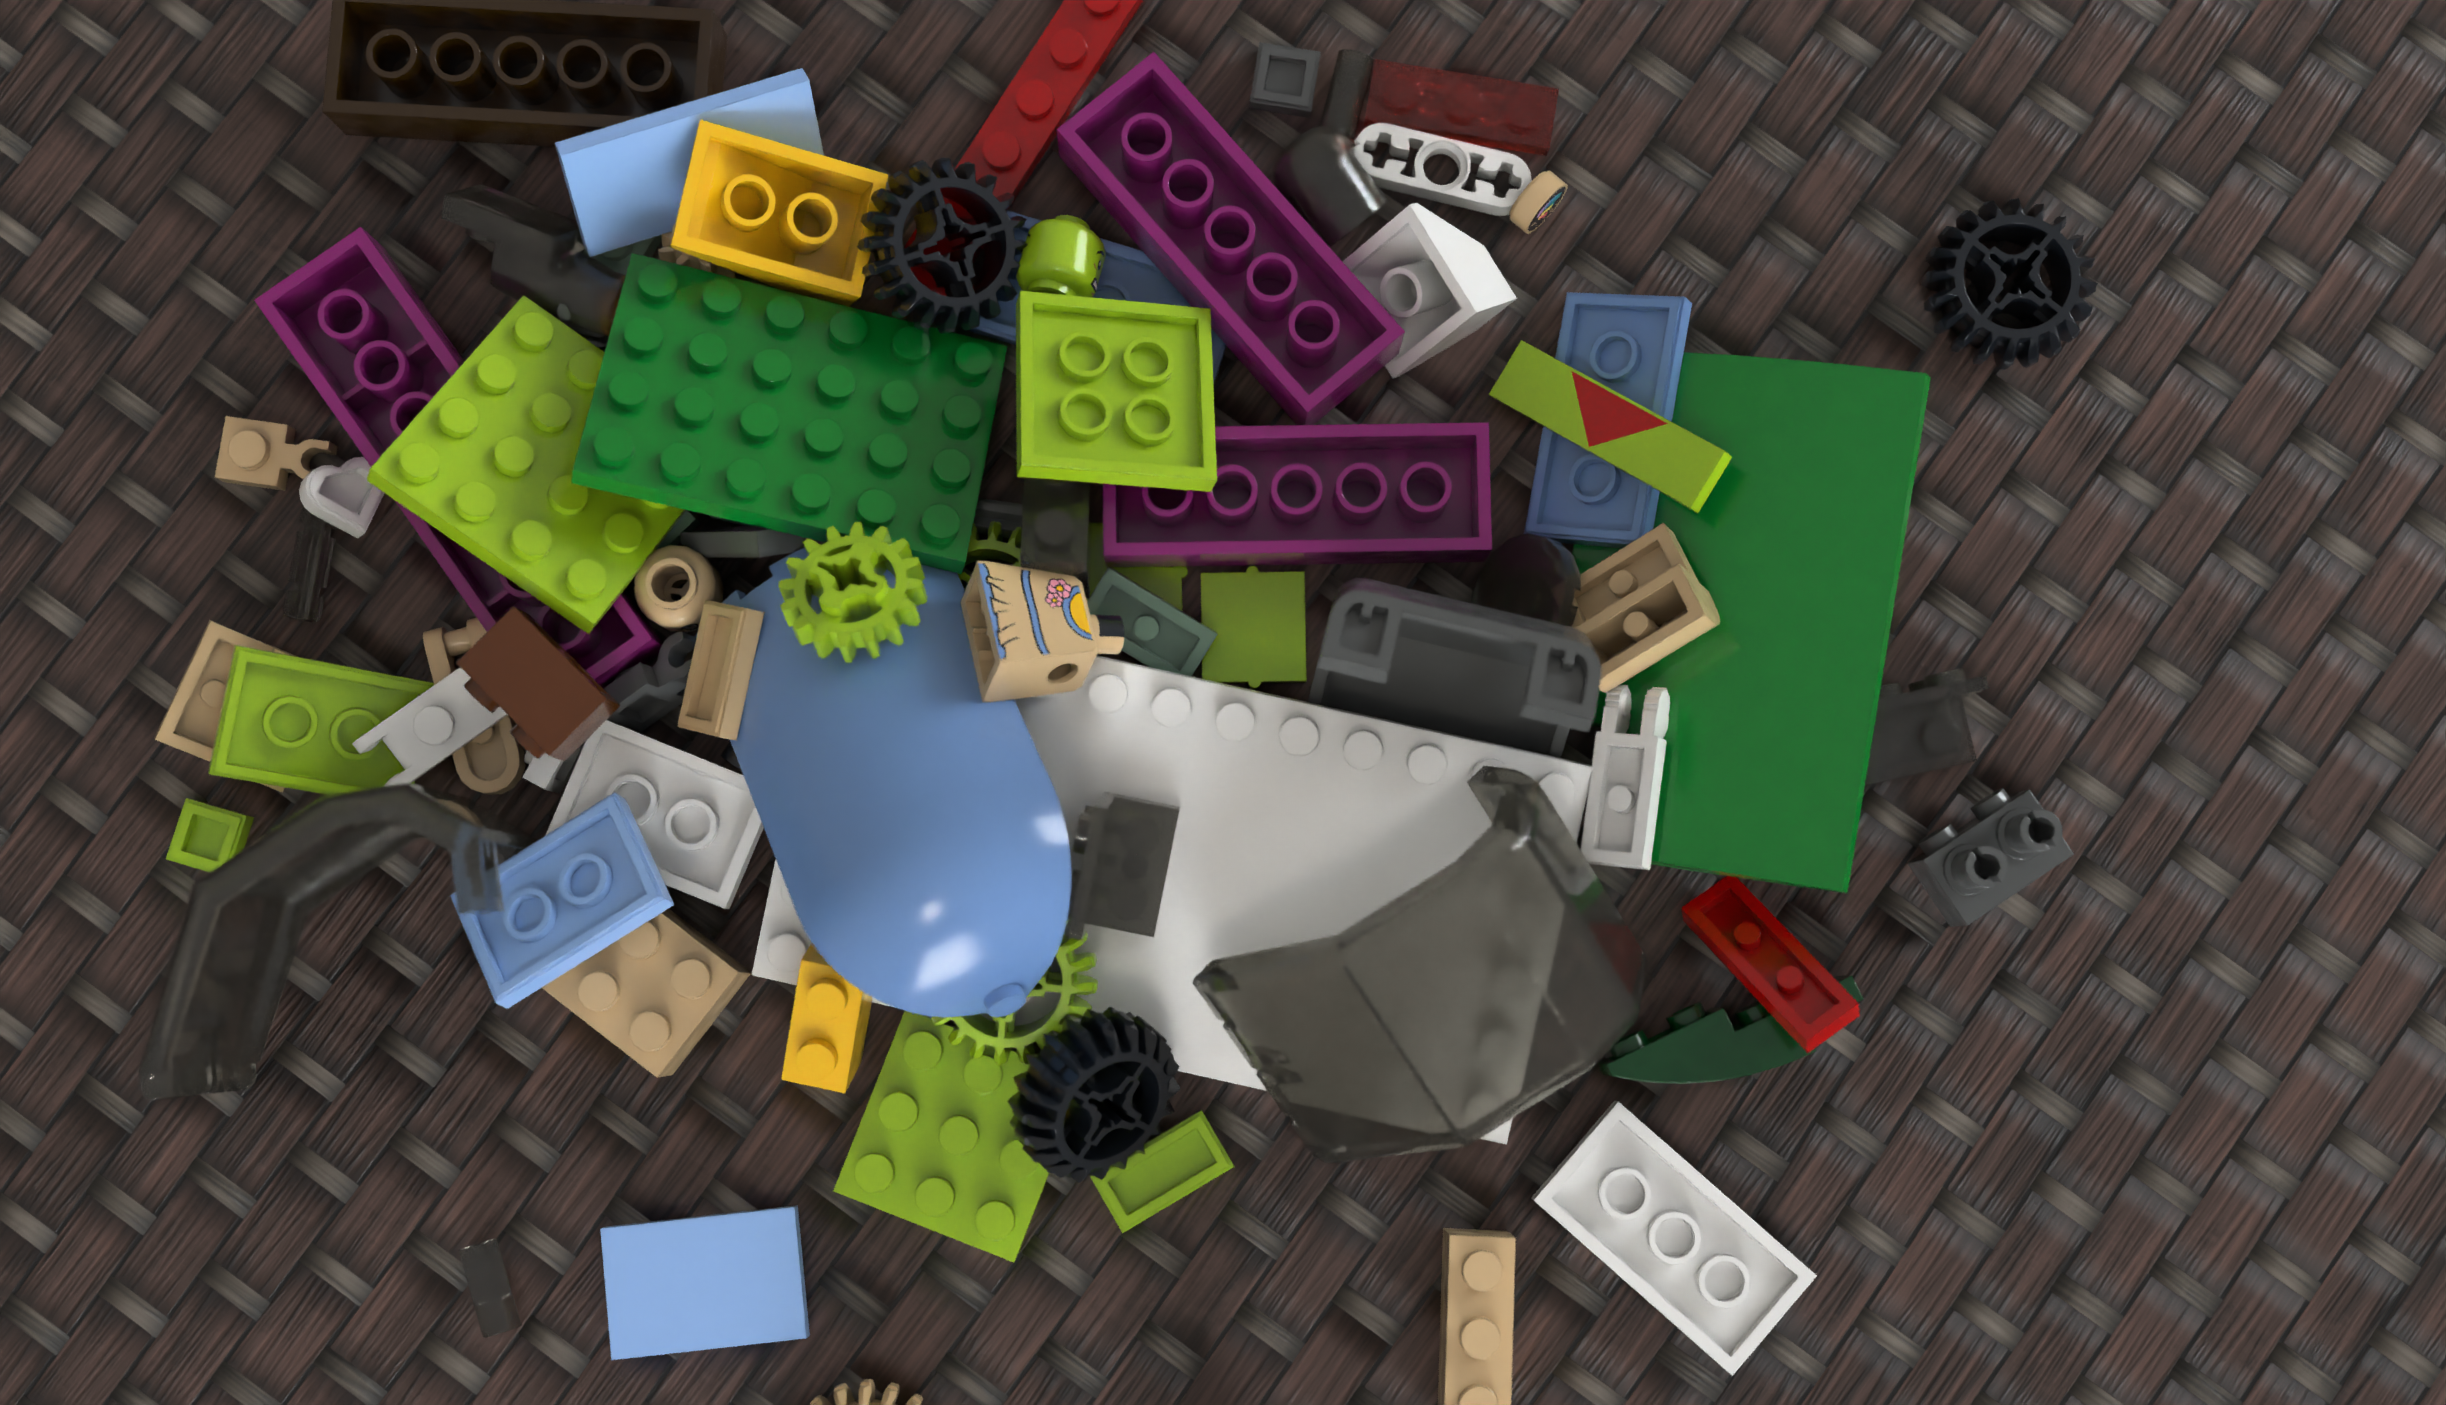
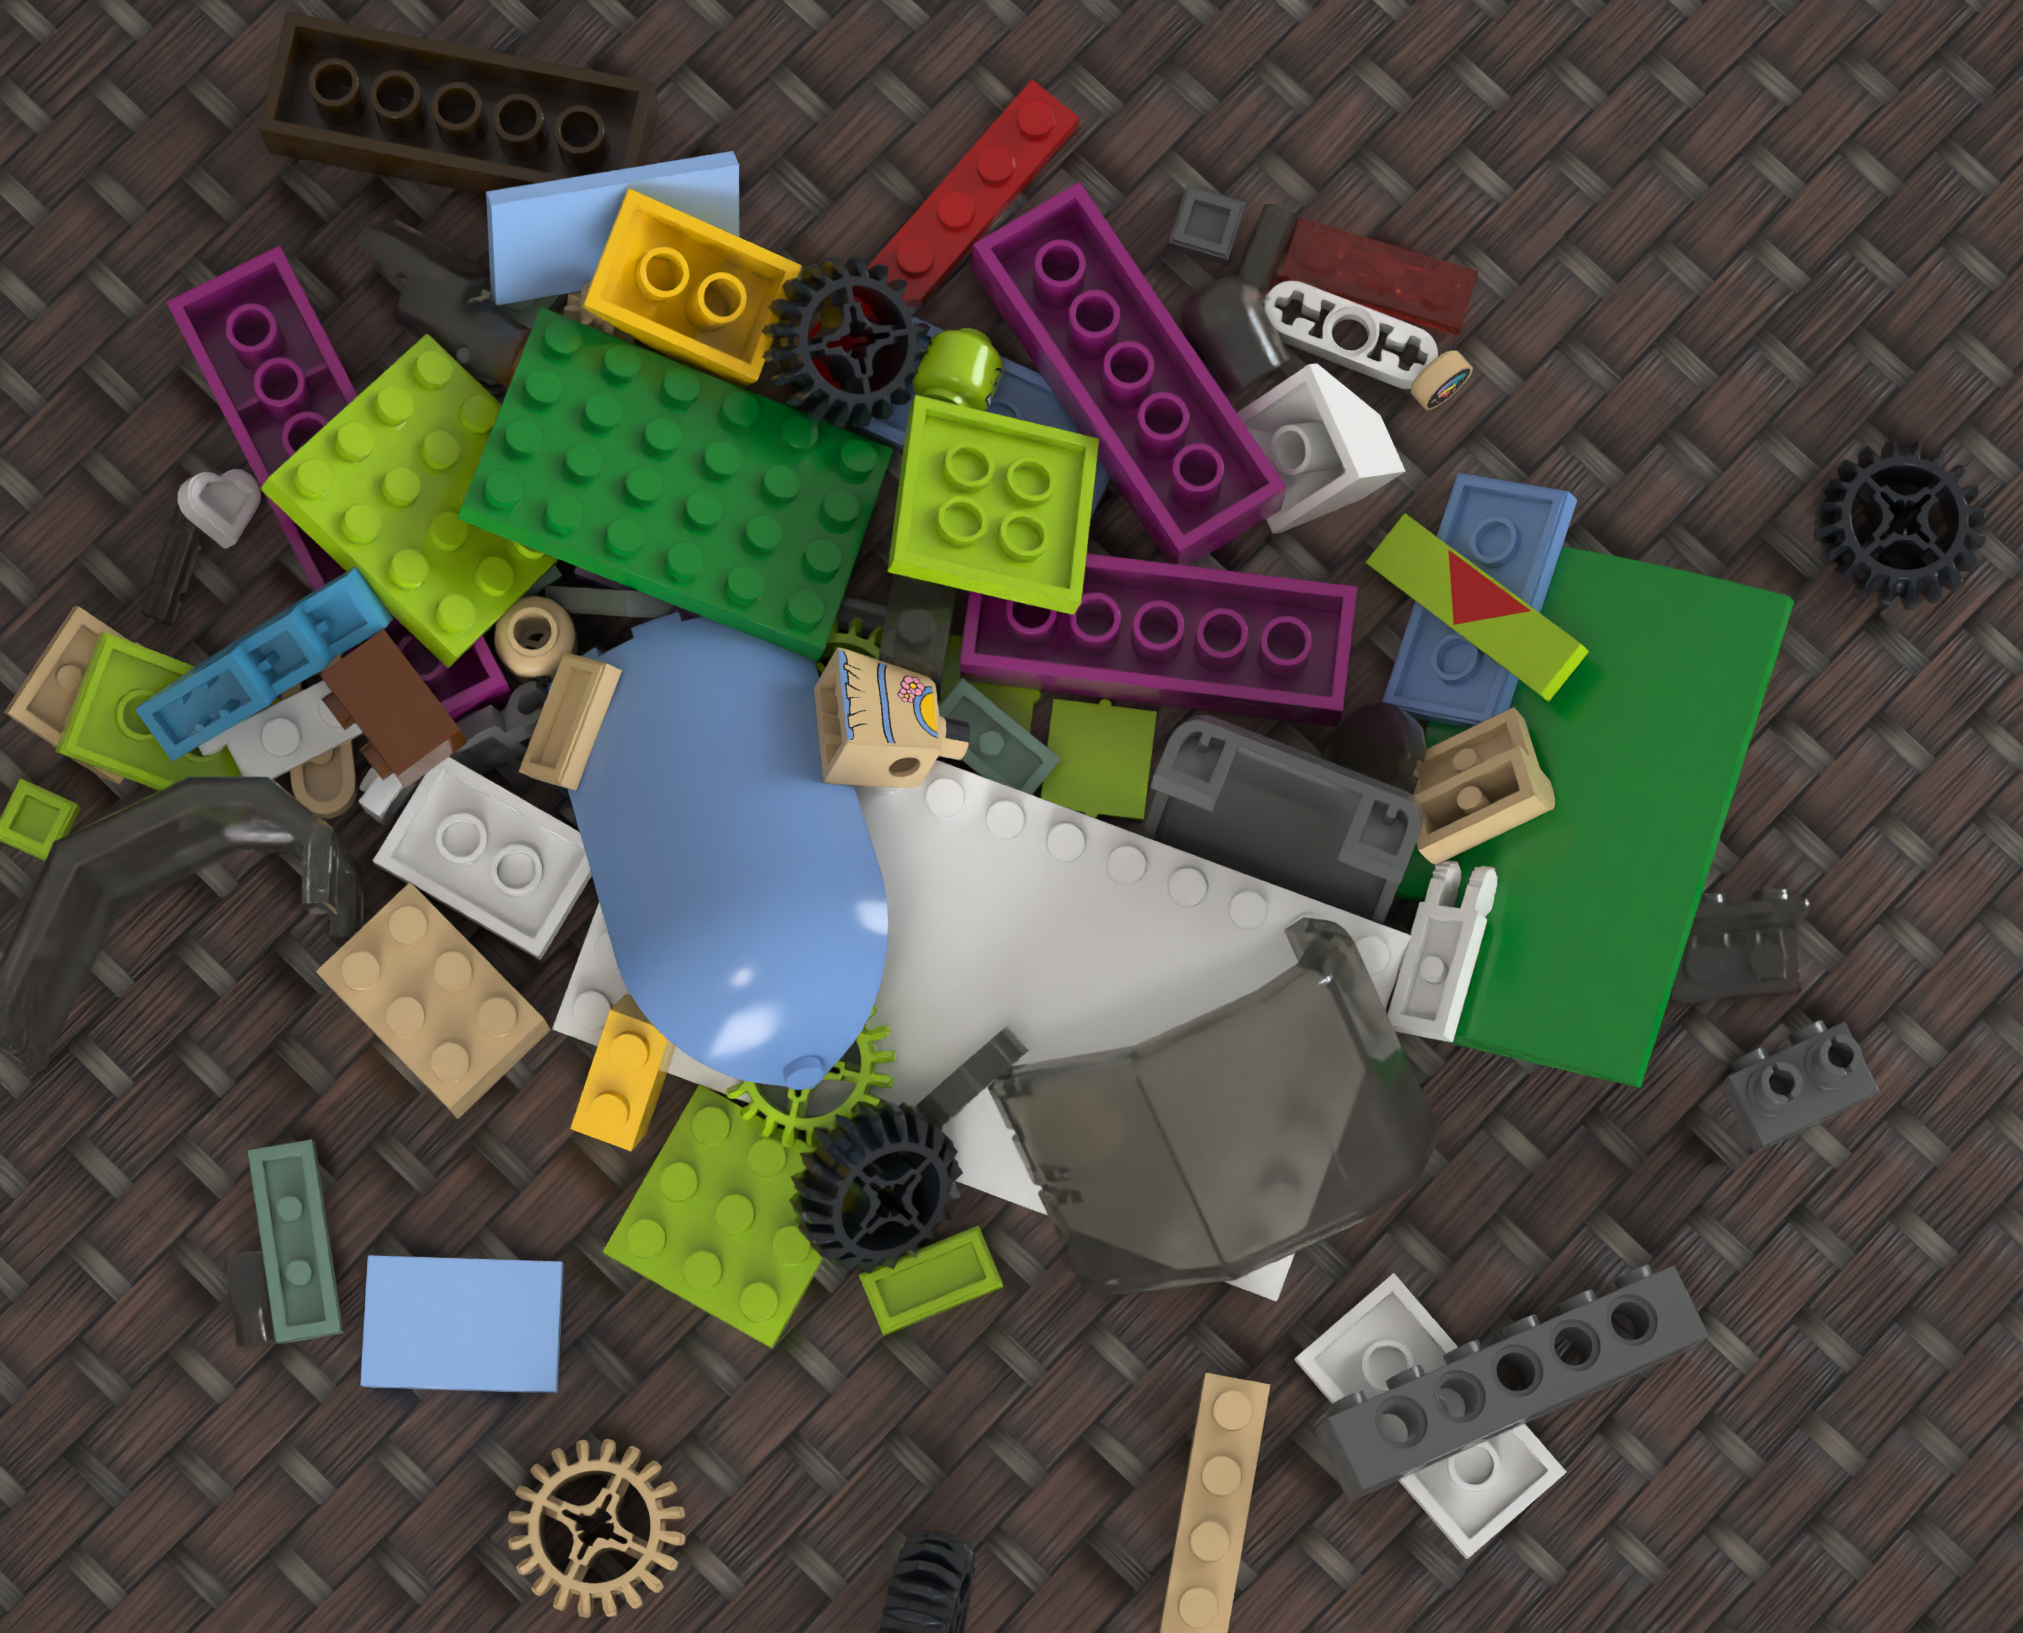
camera: 10 degrees right, 5 degrees down
tan plate [214,416,338,491] -> none
light blue tile [450,792,675,1009] -> none
lime gear [778,522,927,663] -> none
clear smoke bracket [1067,791,1180,941] -> none
dark green slope [1598,970,1863,1084] -> none
red plate [1681,876,1860,1053] -> none
none -> dark azure slope [135,566,393,761]
none -> sand green plate [248,1139,344,1344]
none -> clear smoke beam [915,1026,1029,1127]
none -> dark grey brick [1315,1264,1709,1502]

